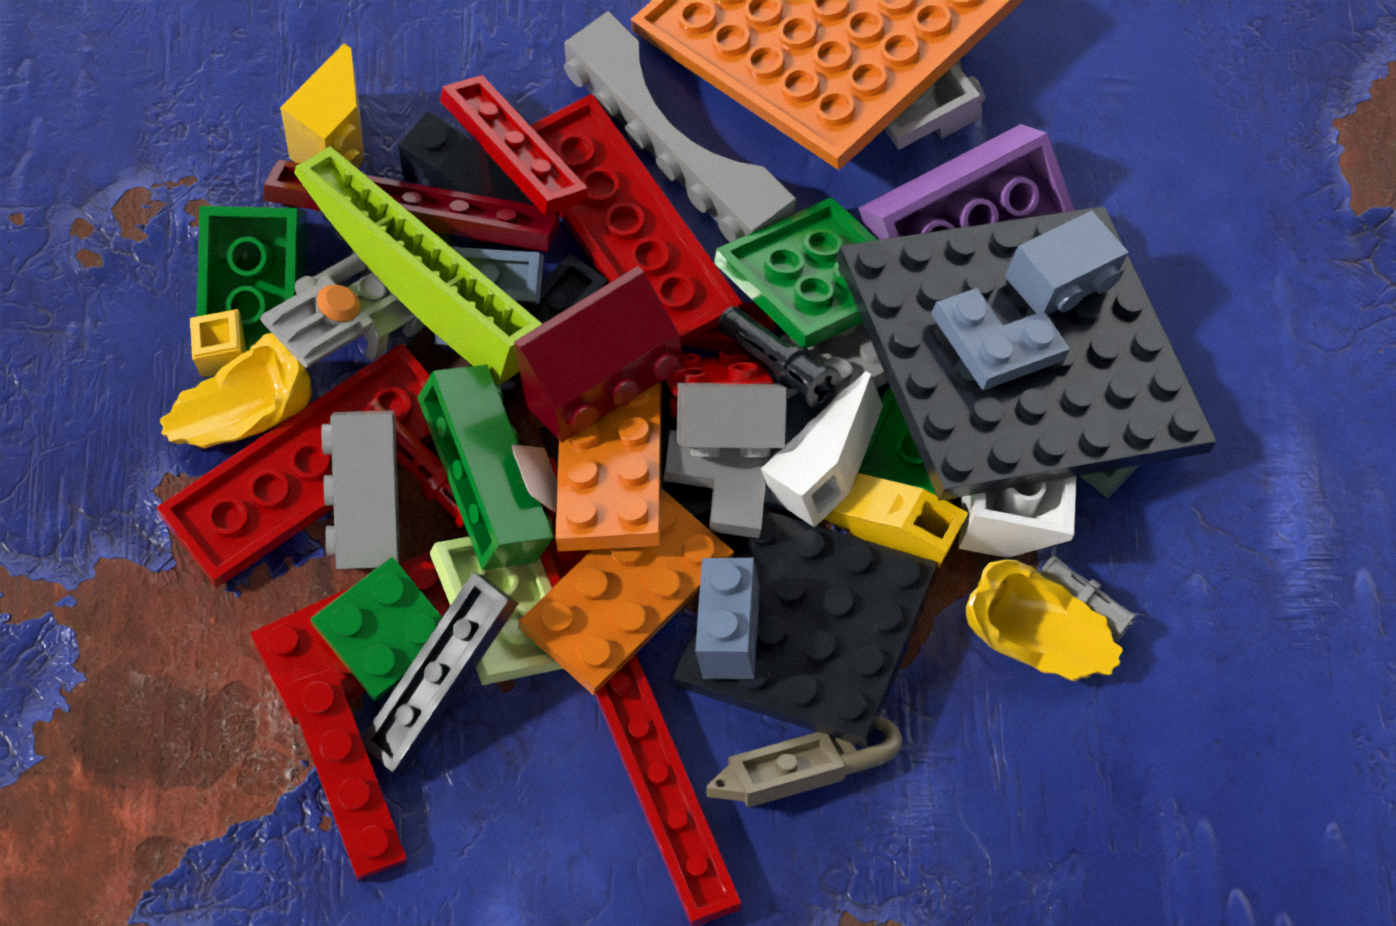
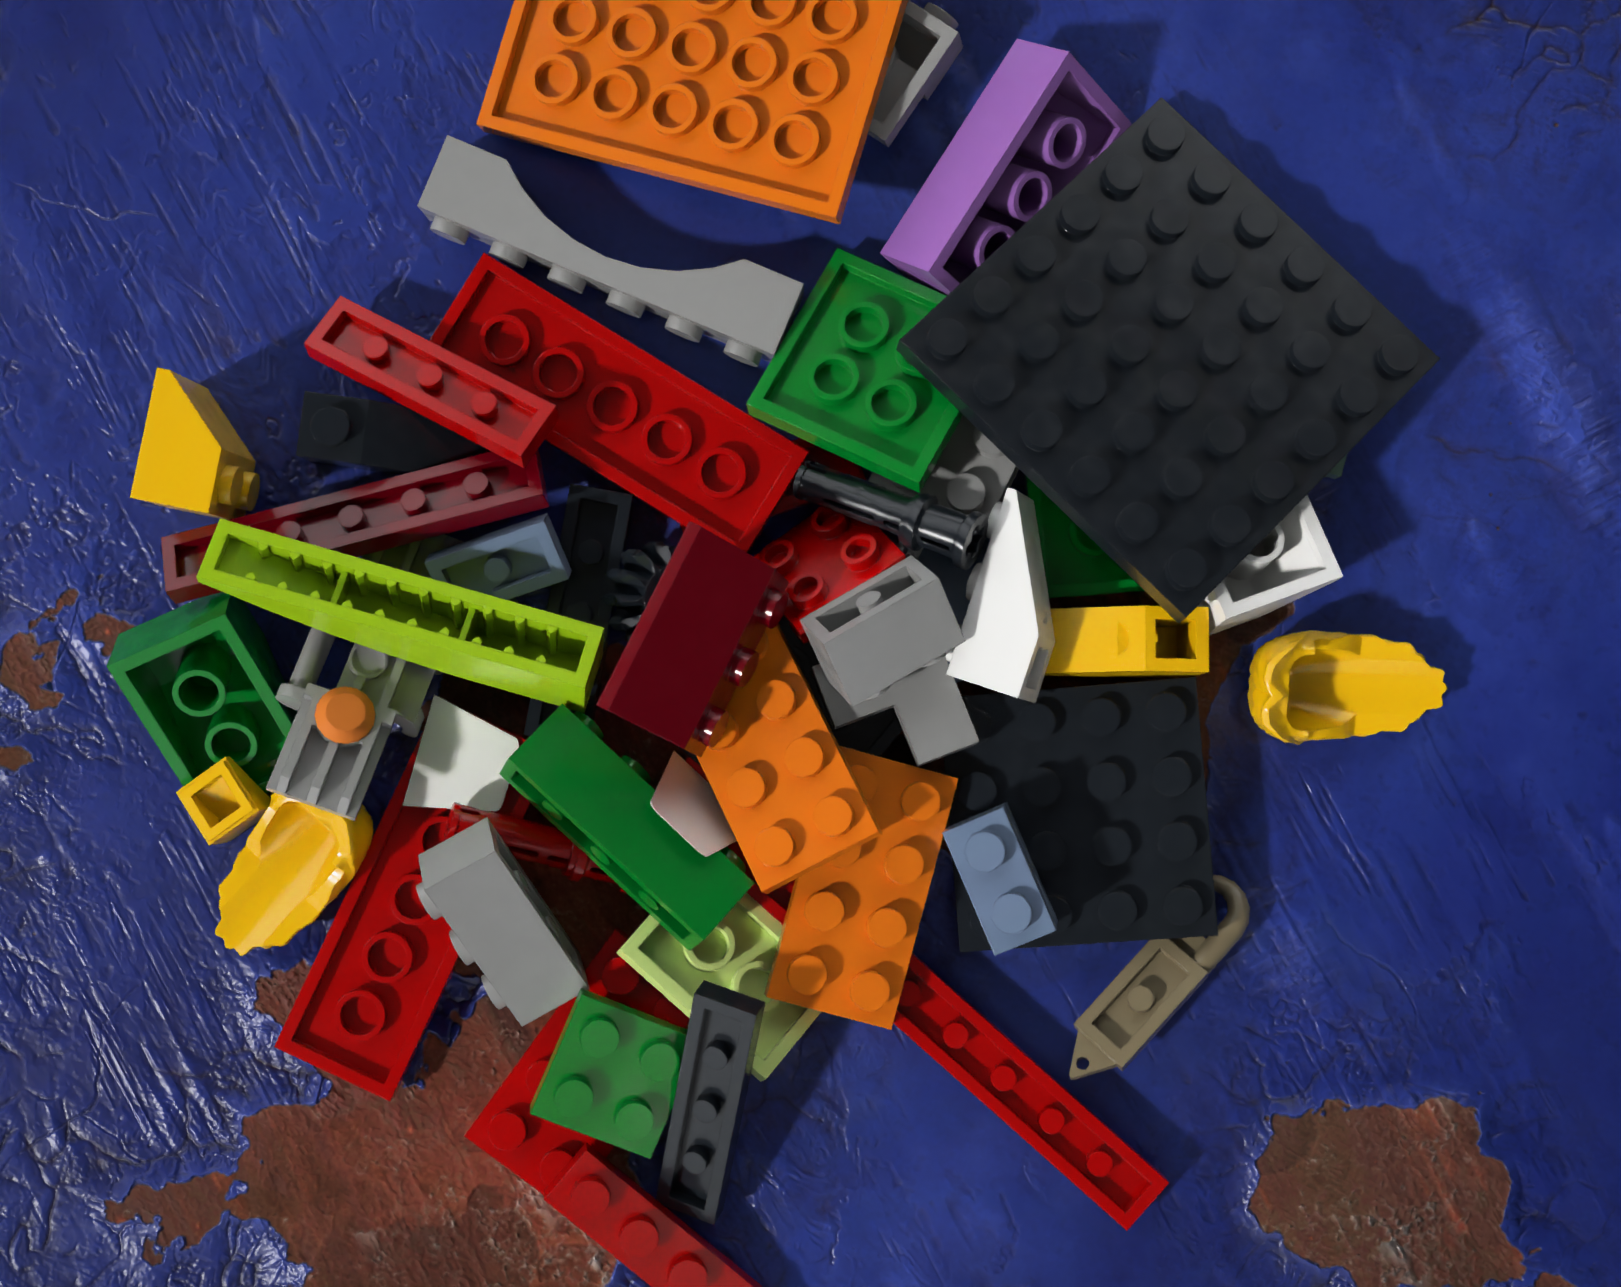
camera: 25 degrees left, 25 degrees up
sand blue plate [931,288,1070,390] -> none
sand blue brick [1005,210,1129,315] -> none
light grey pin [1039,555,1136,642] -> none
none -> white sticker [403,695,519,811]

